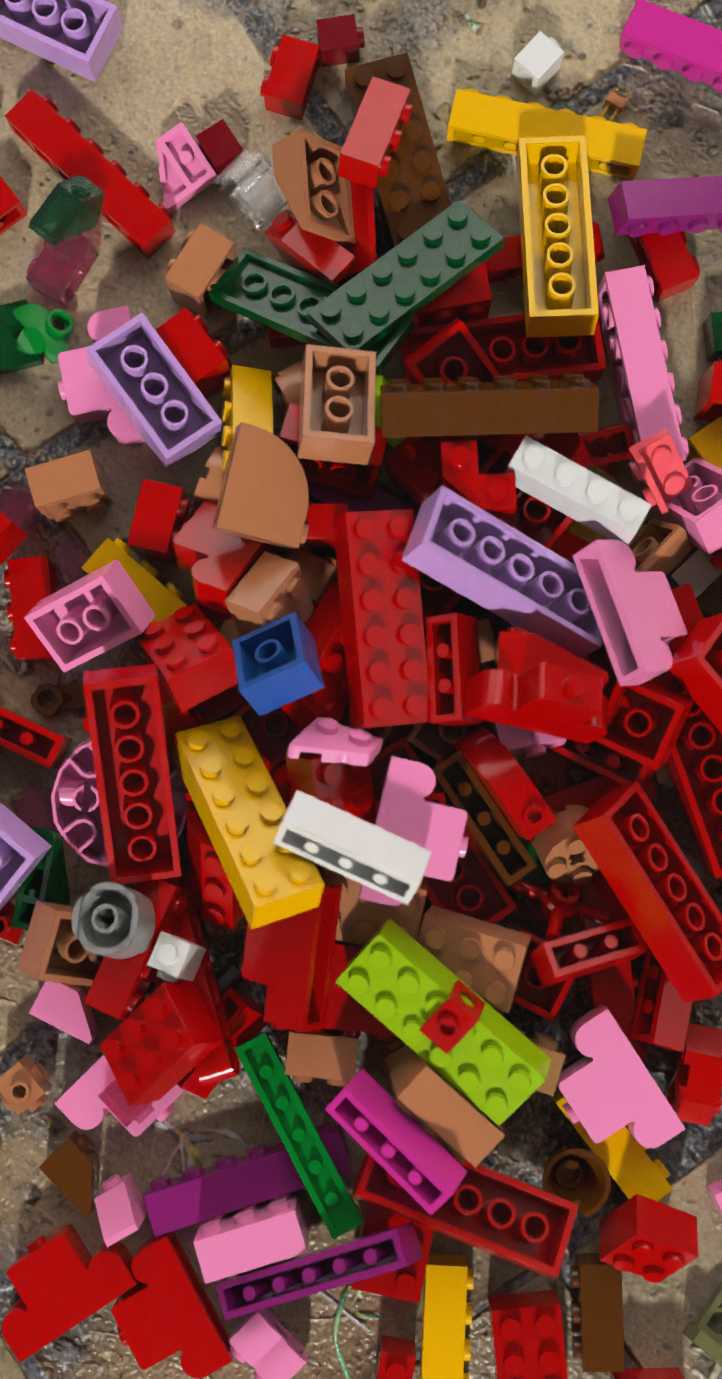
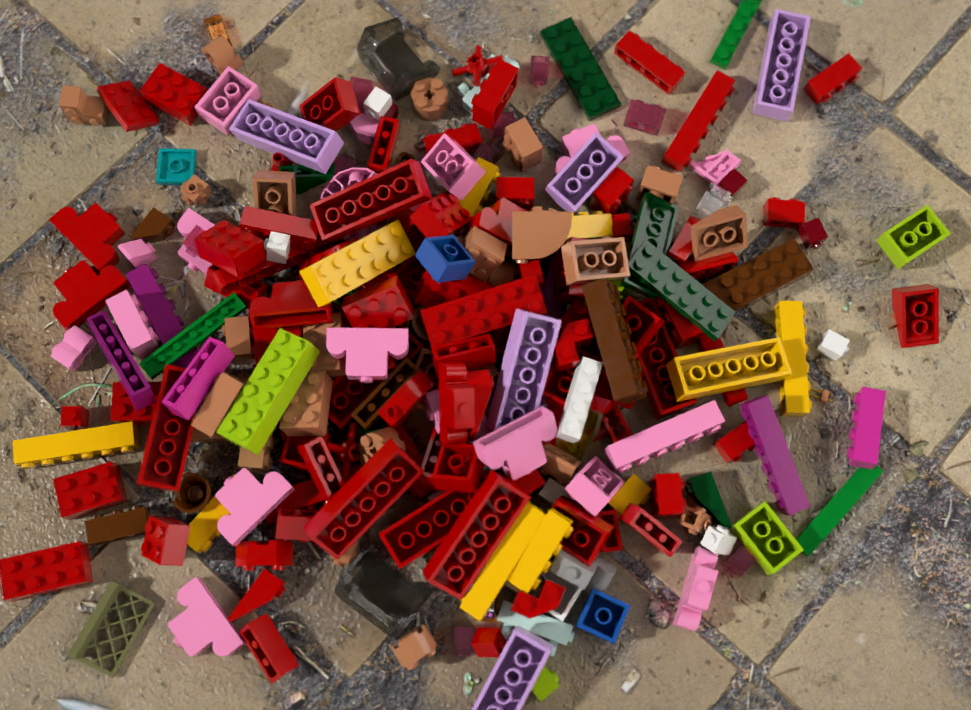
camera: 70 degrees right, 10 degrees down
green plate [13,304,74,364] -> none
clear green slope [29,175,105,245] -> none
bright pink slope [29,981,99,1044] -> none
light grey brick [72,882,155,959] -> none
white brick [273,790,431,905] -> none
bright pink wing [287,717,383,766] -> none
brick [338,76,413,189] -> none
red bracket [420,980,485,1054] -> none
coral bracket [628,428,694,515] -> none
none -> red brick [611,213,632,243]

